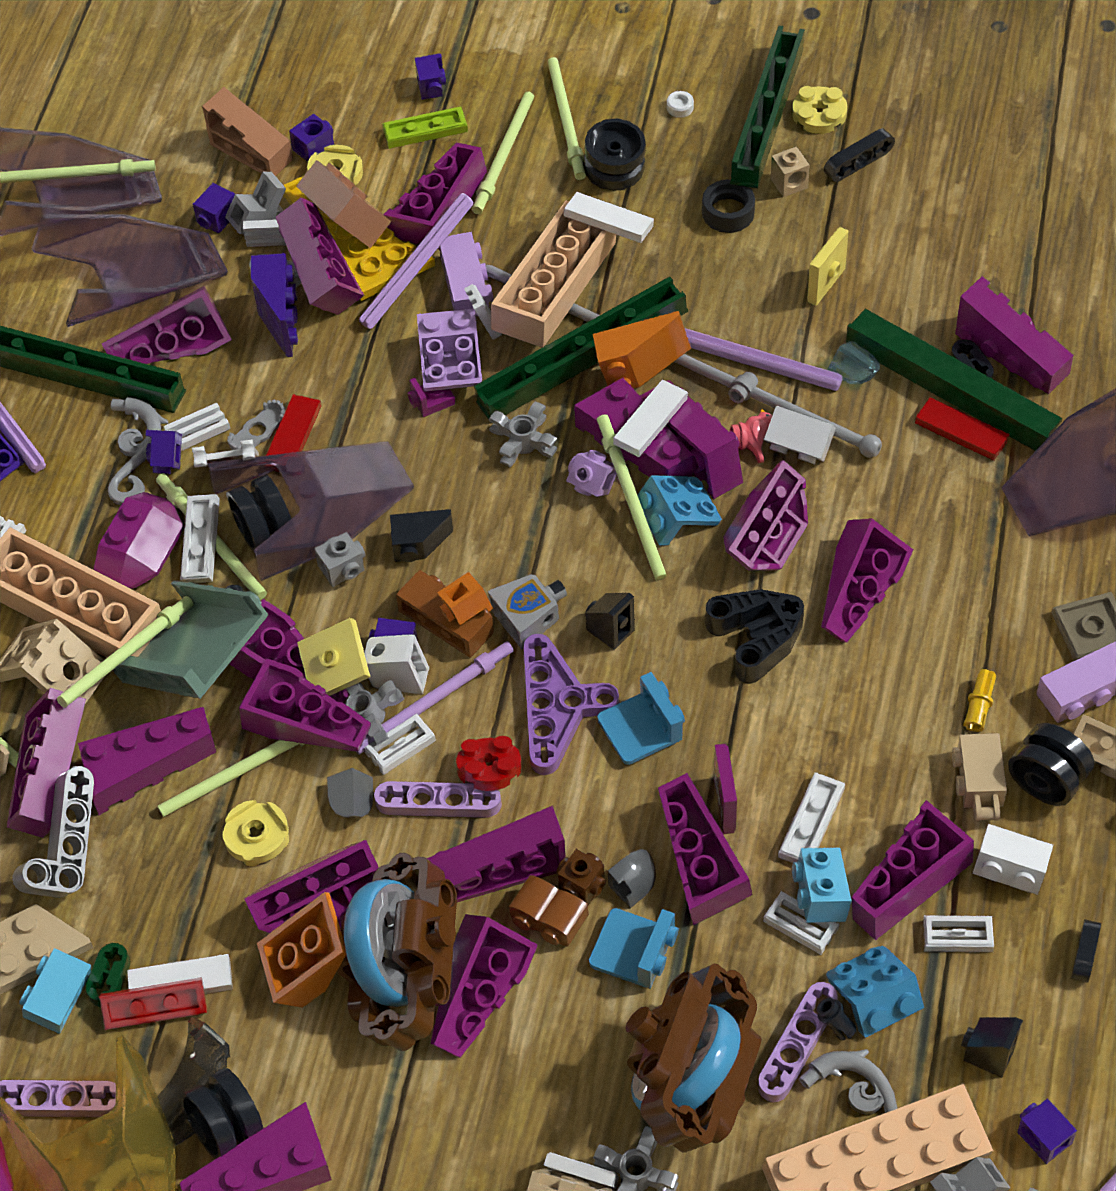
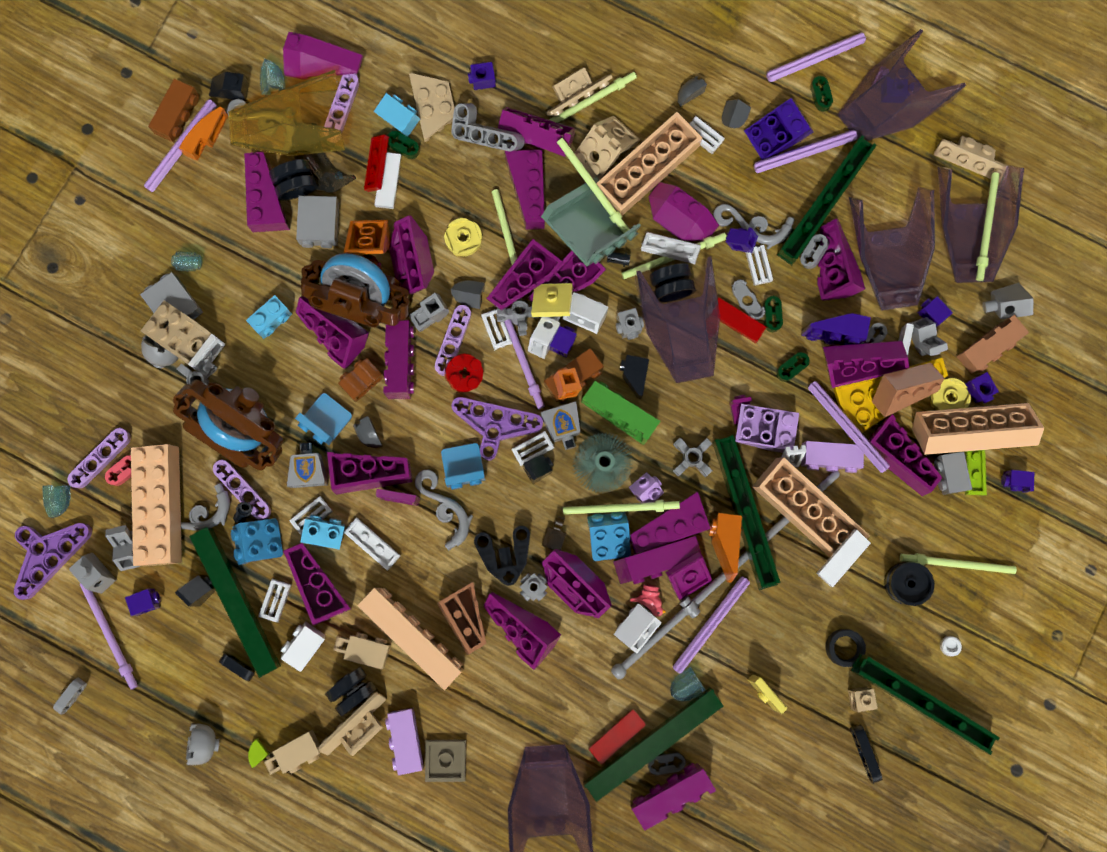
camera: 95 degrees right, 25 degrees up
white flag [192,439,259,467] -> none
yellowish green bar [472,92,534,214] -> none
reddish brown brick [556,849,606,906] -> none
white tile [613,379,688,457] -> none
light yellow plate [792,86,847,134] -> none
yellow axle [963,669,996,732] -> none
none -> dark green tile [189,527,281,678]
none -> medium azure brick [246,295,292,339]
none -> light grey torso [287,443,328,488]
none -> light grey brick [296,196,339,248]
none -> light nougat brick [357,588,464,691]
none -> light grey brick [409,293,449,332]
none -> light grey plant [415,470,473,551]
none -> nougat wedge [438,582,486,655]
none -> white tile [512,431,554,466]
none -> light grey brick [520,573,548,601]
none -> dark brown plate [542,516,566,551]
none -> white brick [563,292,608,334]
none -> sand green piece [572,432,634,494]
none -> bright green wedge [581,381,661,445]
none -> magenta tile [665,552,712,600]
none -> dark green beam [763,296,783,333]
none -> dark green beam [776,352,810,382]
none -> light grey beam [800,234,829,269]
none -> light nougat brick [912,403,1044,455]
none -> light grey brick [934,452,972,495]
none -> light grey torso [982,283,1033,319]

